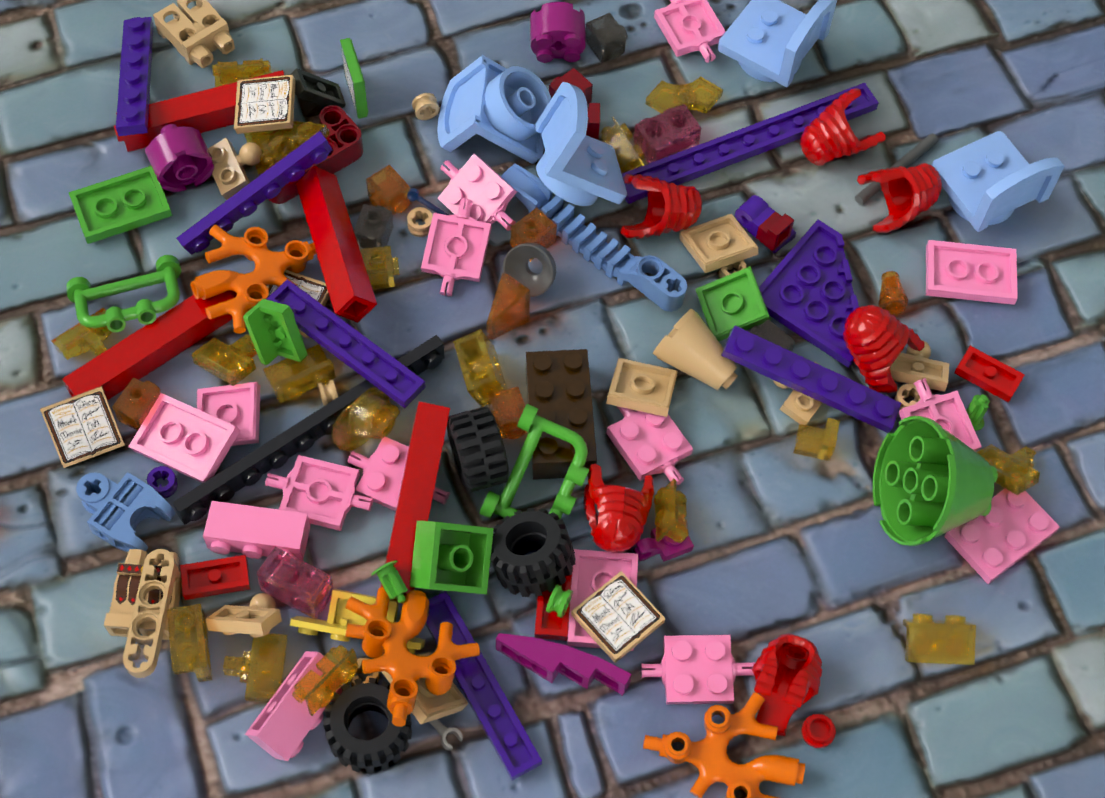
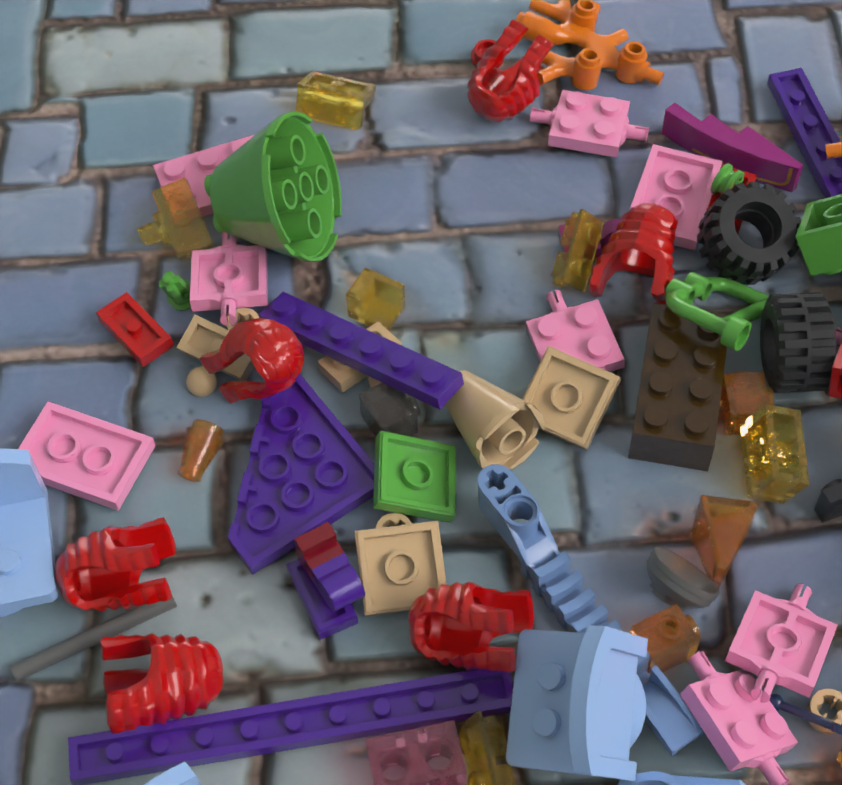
camera: 160 degrees left, 5 degrees down
tile [571,571,666,663] -> none

